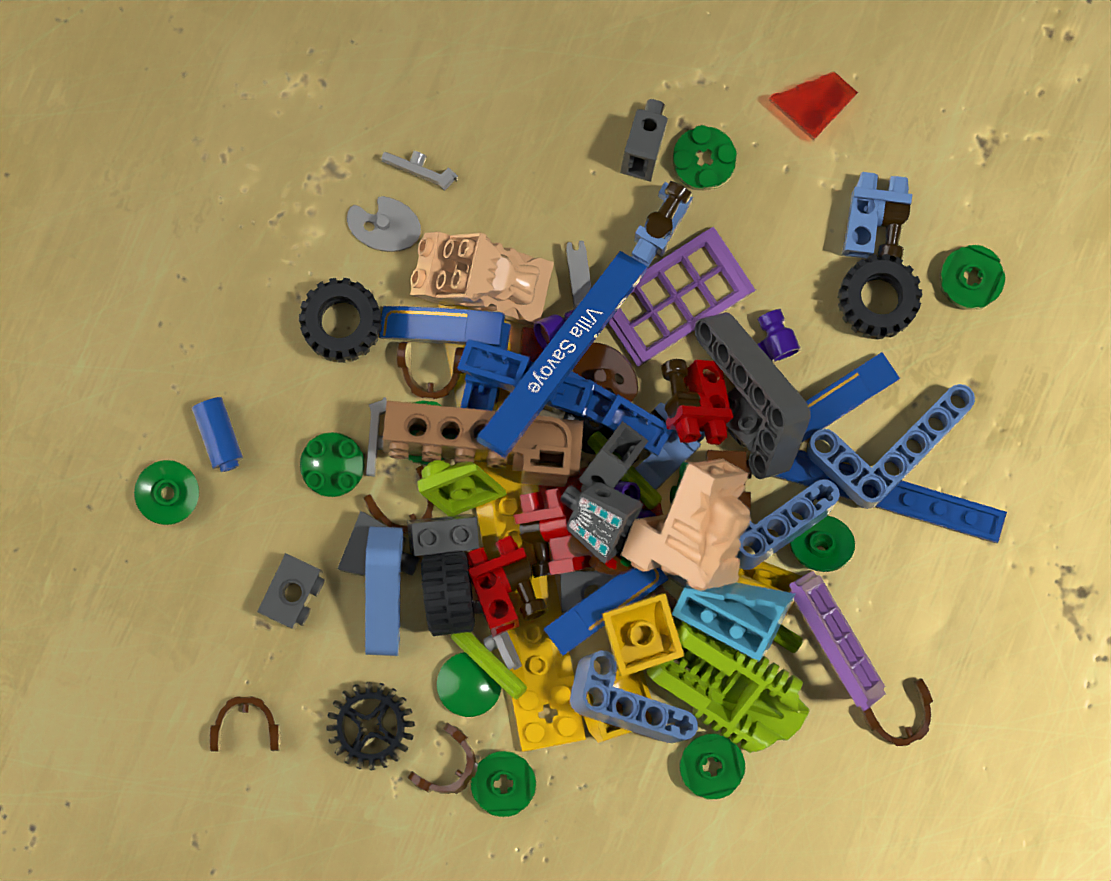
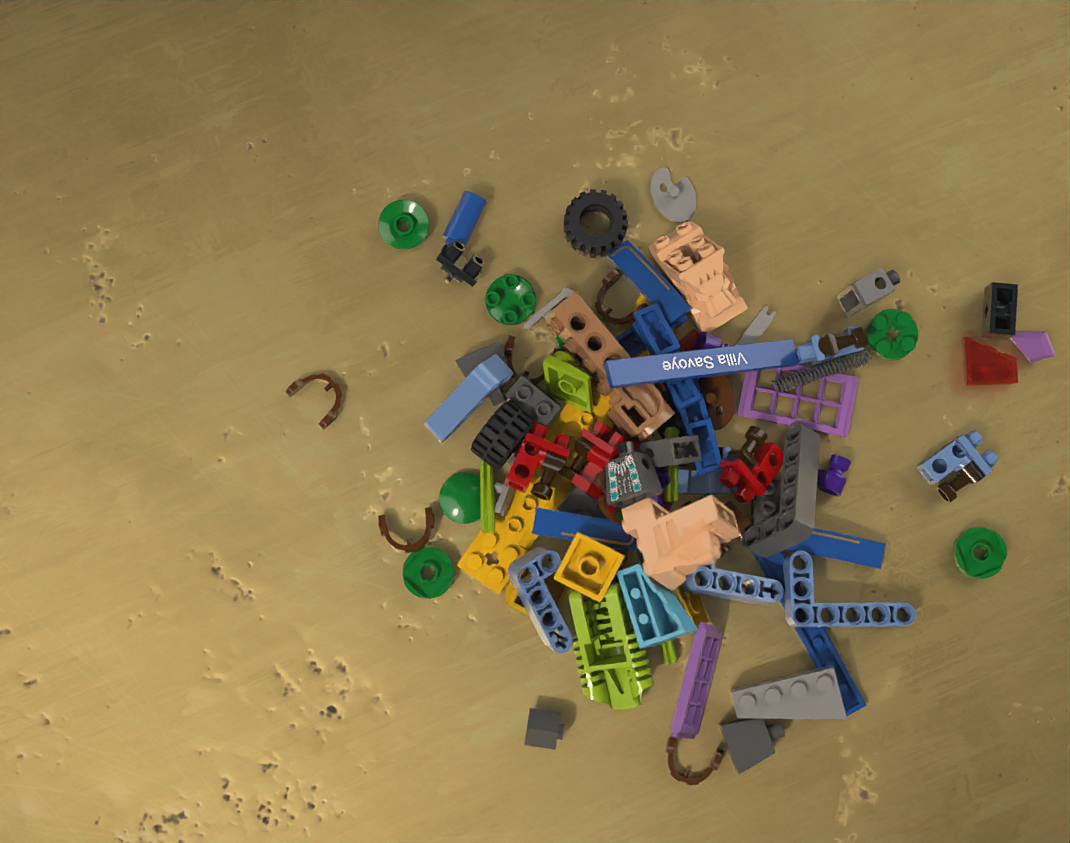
camera: 45 degrees right, 0 degrees up
dark grey brick [257,553,325,630] -> none
black gear [326,682,415,771] -> none
light grey piece [381,151,459,191] -> none
green plate [679,734,745,800] -> none
green dish [790,515,855,572] -> none
black tyre [838,254,922,339] -> none
none -> black hips [436,239,485,287]
none -> dark grey brick [524,708,565,750]
none -> dark grey torso [718,718,785,774]
none -> light grey wedge [731,665,847,719]
none -> dark grey piece [771,350,872,394]
none -> black brick [982,282,1018,340]
none -> medium lavender piece [1010,331,1056,363]

